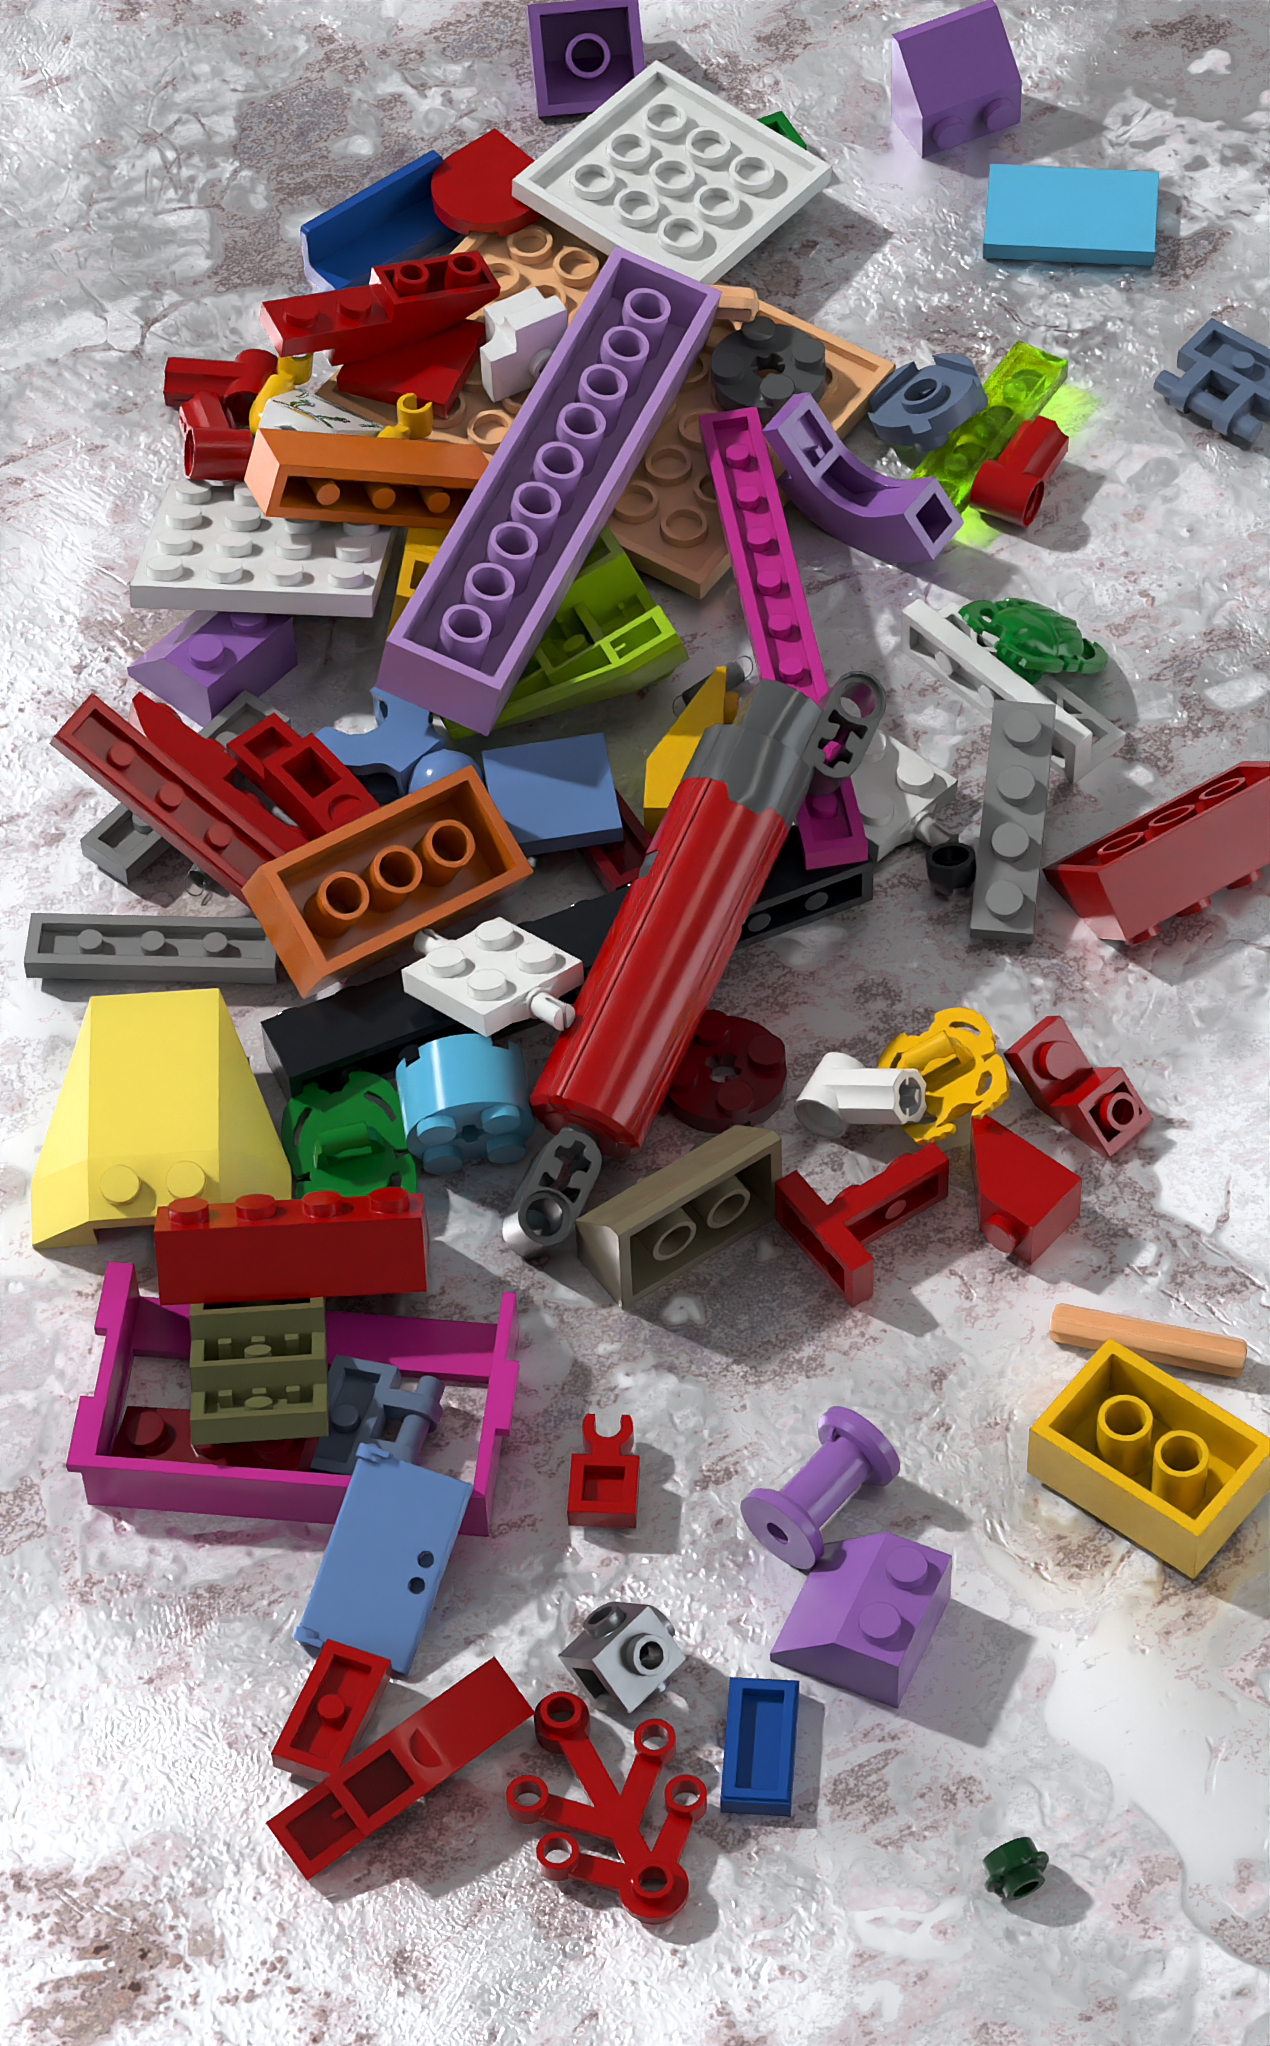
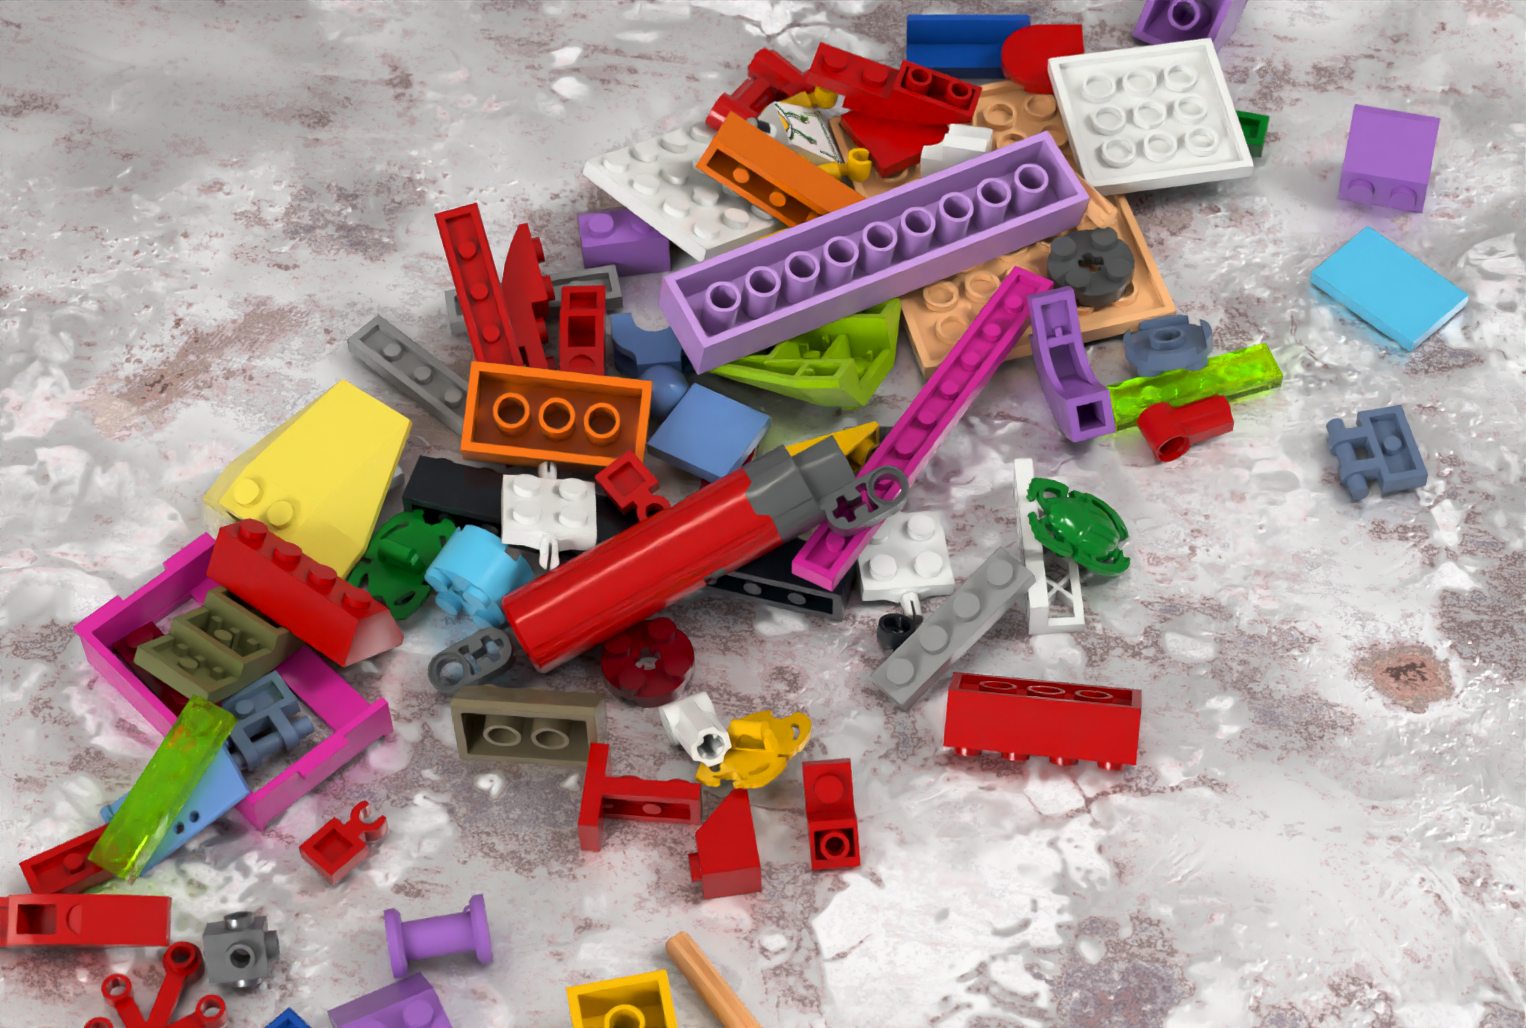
camera: 40 degrees right, 0 degrees up
none -> clear neon green plate [87,694,238,885]
none -> red plate [594,449,671,522]

